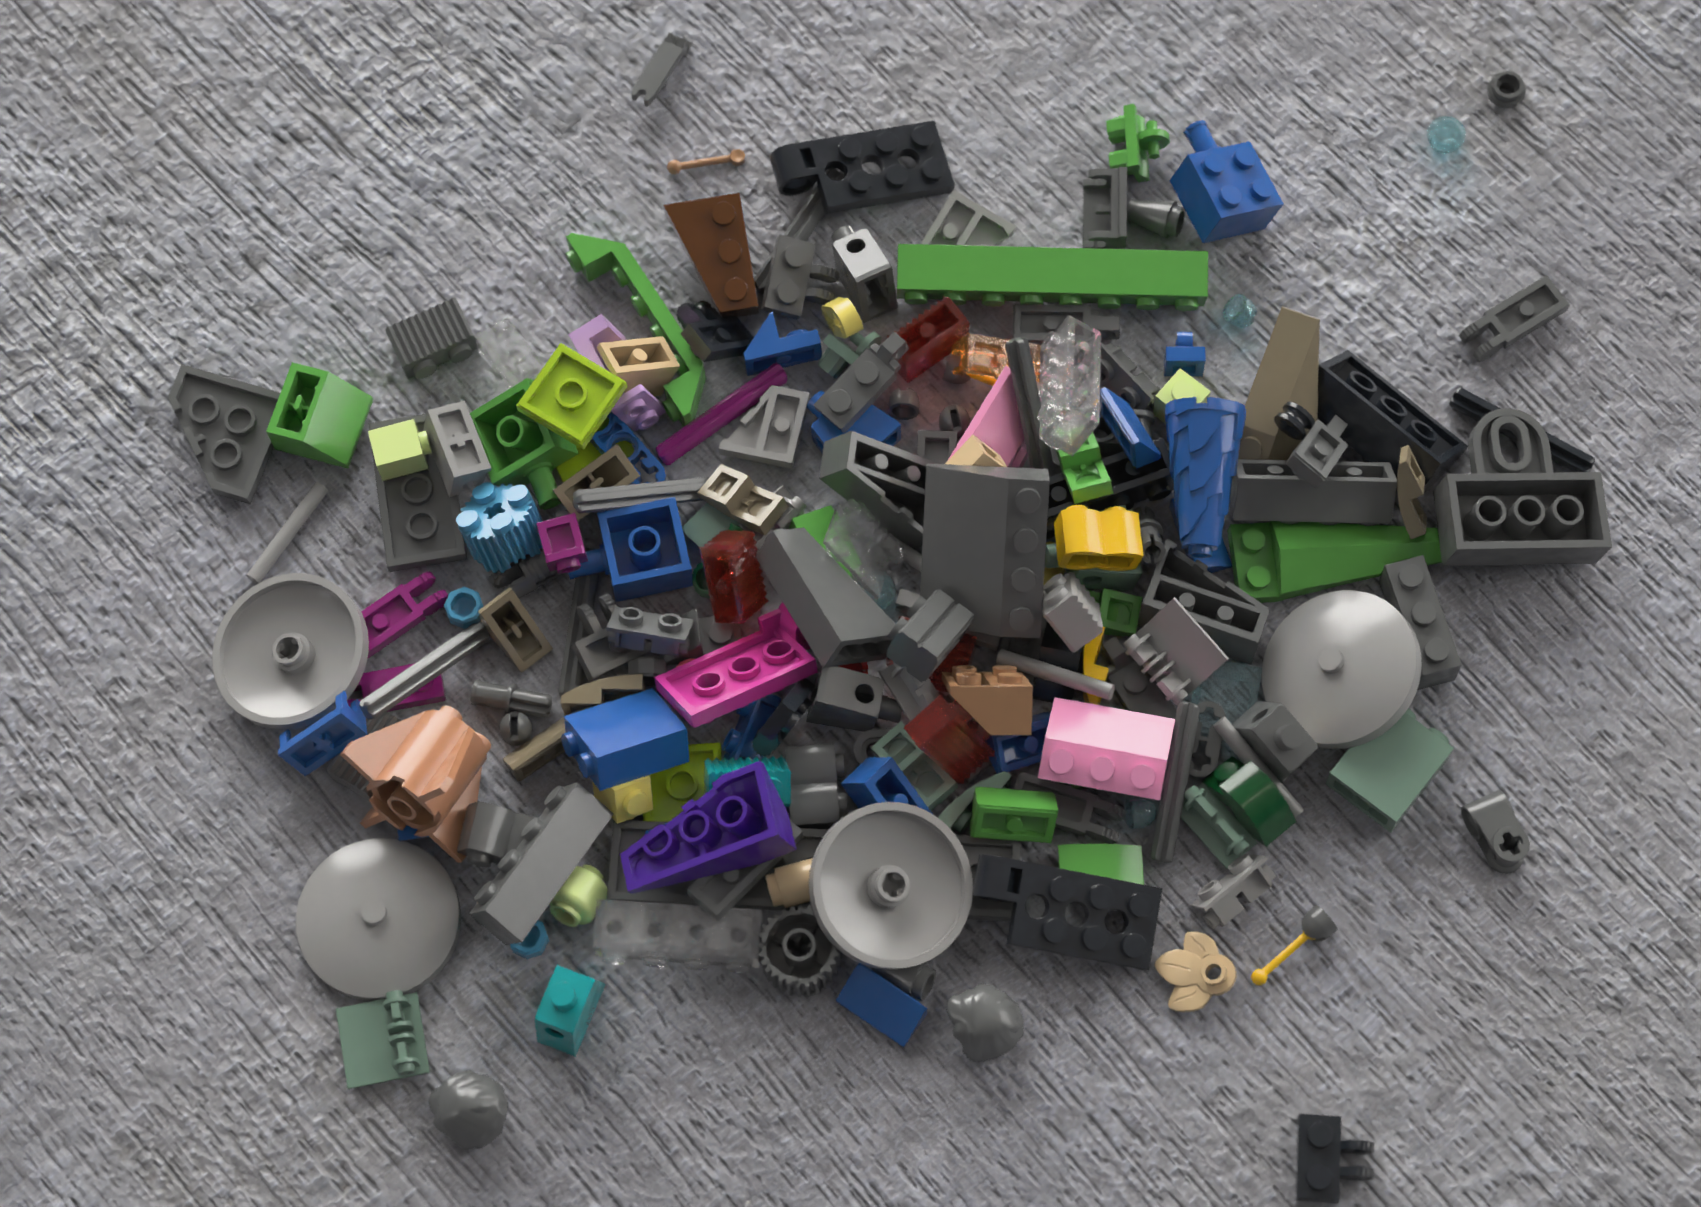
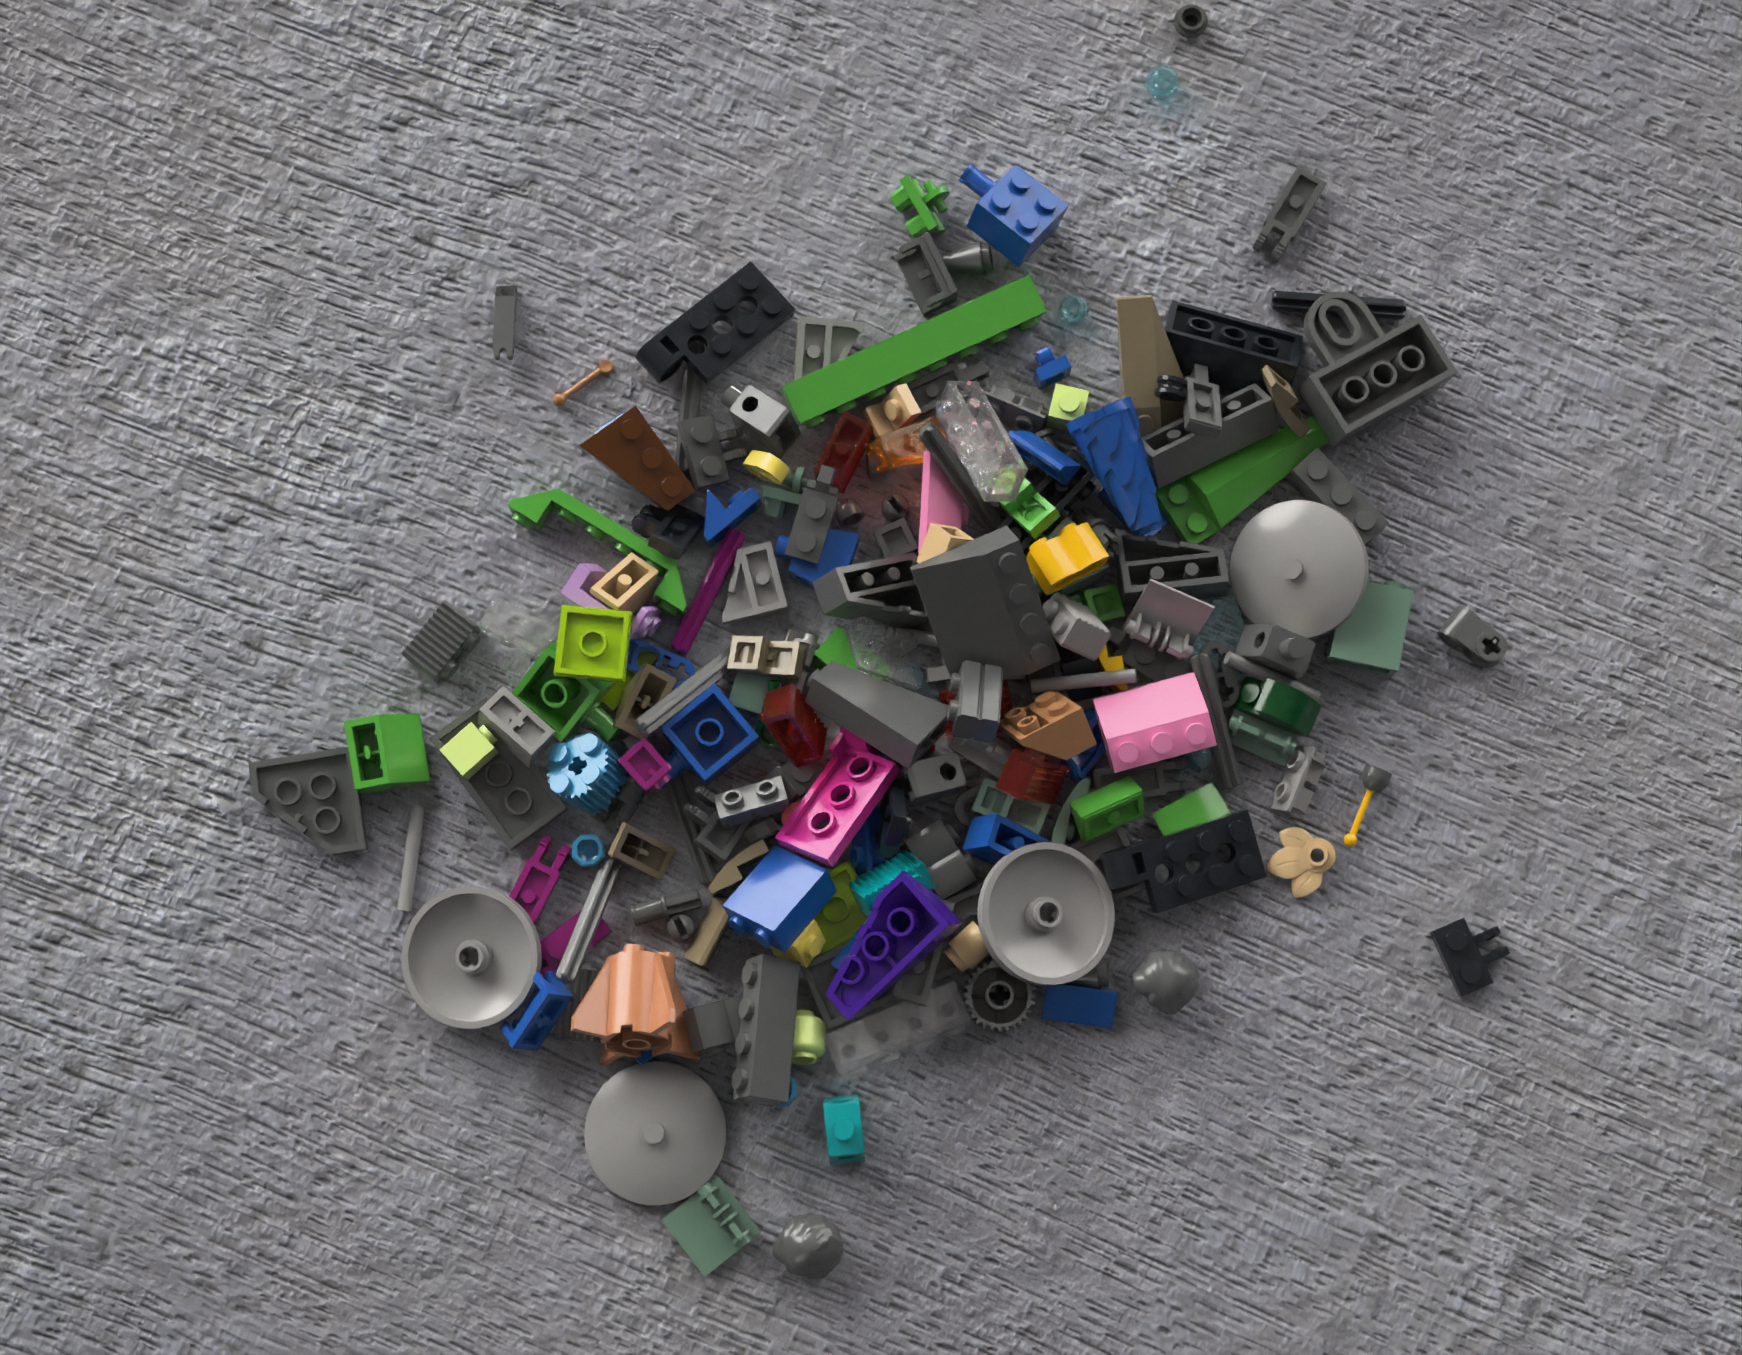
camera: 30 degrees left, 10 degrees up
none -> tan bracket [863,383,921,439]

